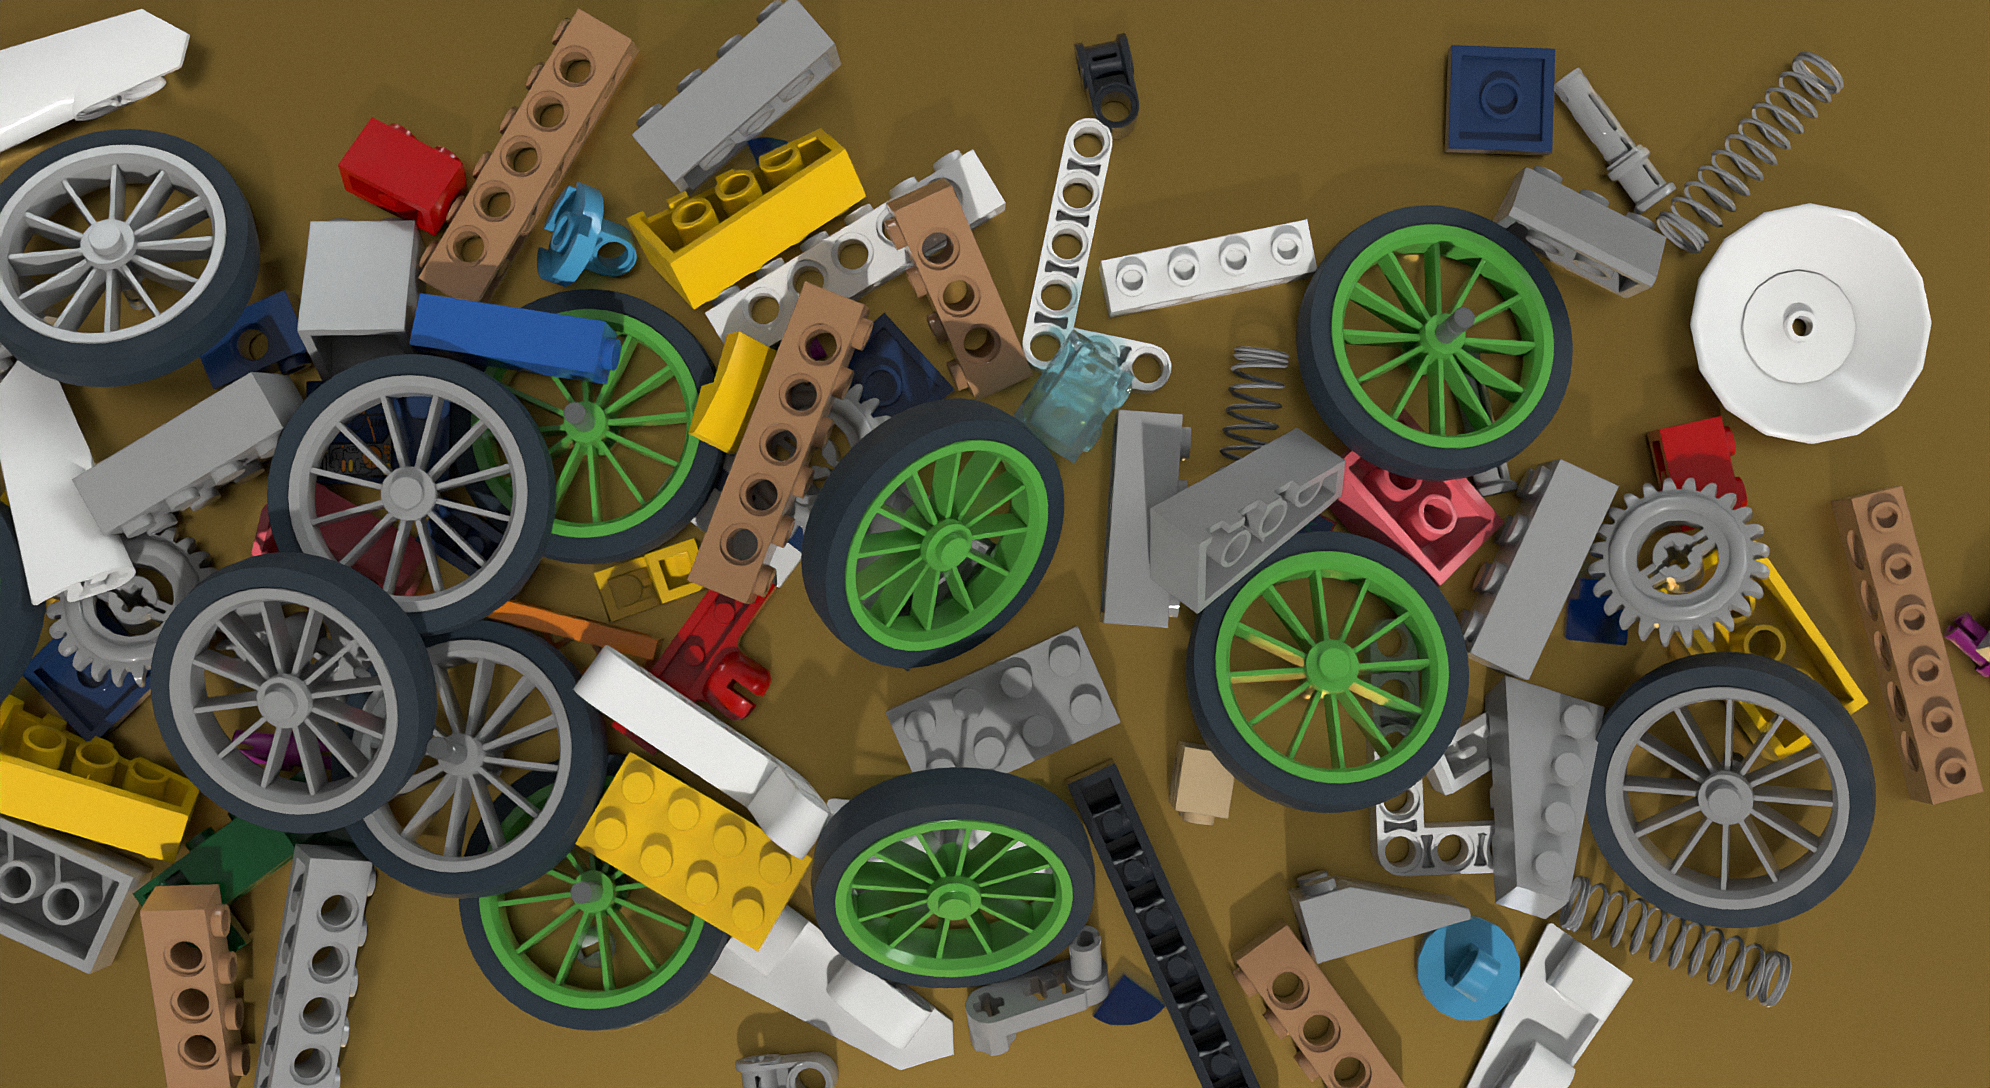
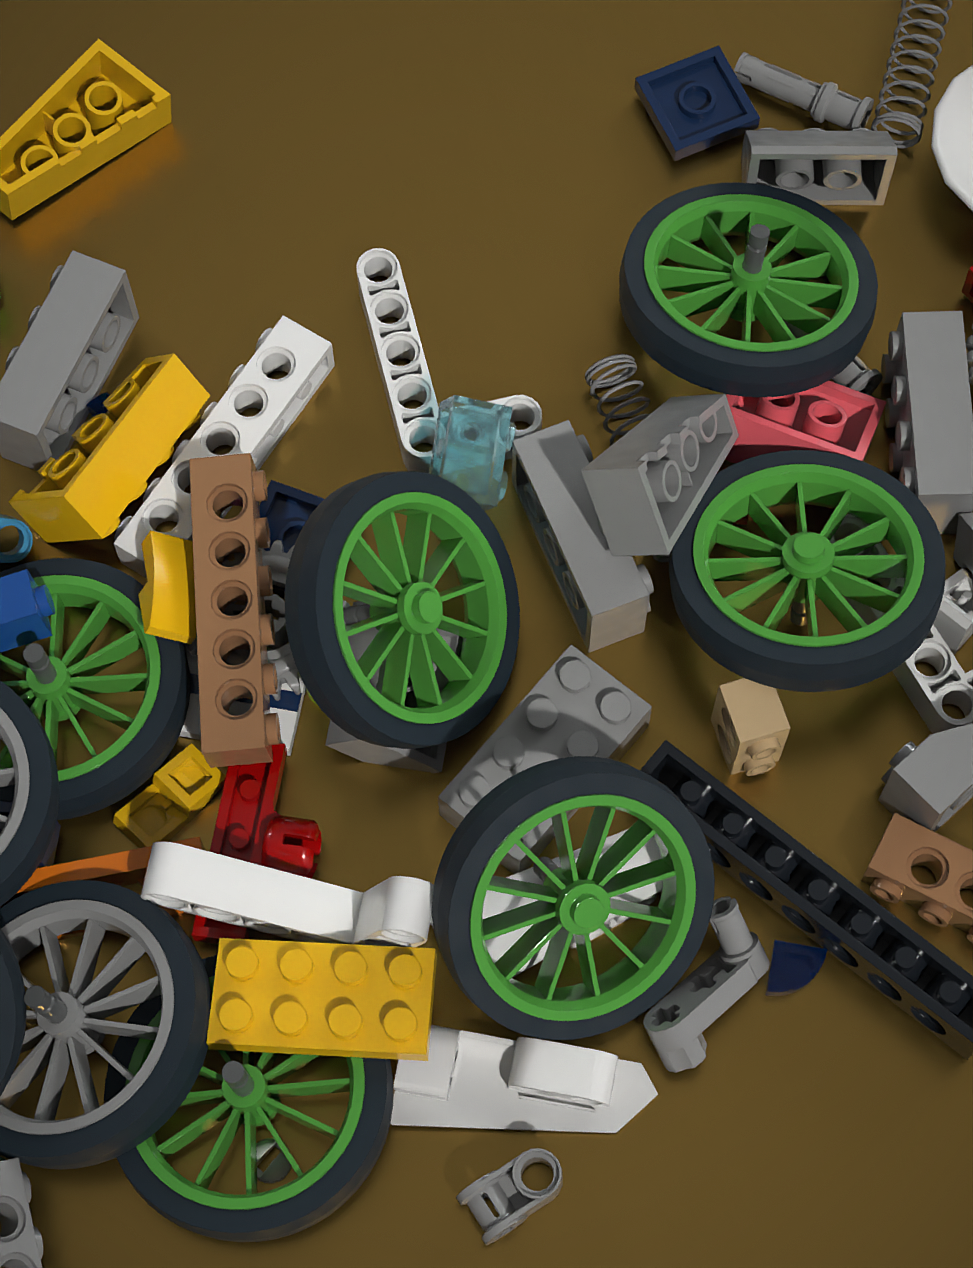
camera: 25 degrees left, 20 degrees down
medium nougat brick [884,177,1033,401] -> none
black piece [1074,33,1139,139] -> none
white brick [1099,219,1317,318] -> none

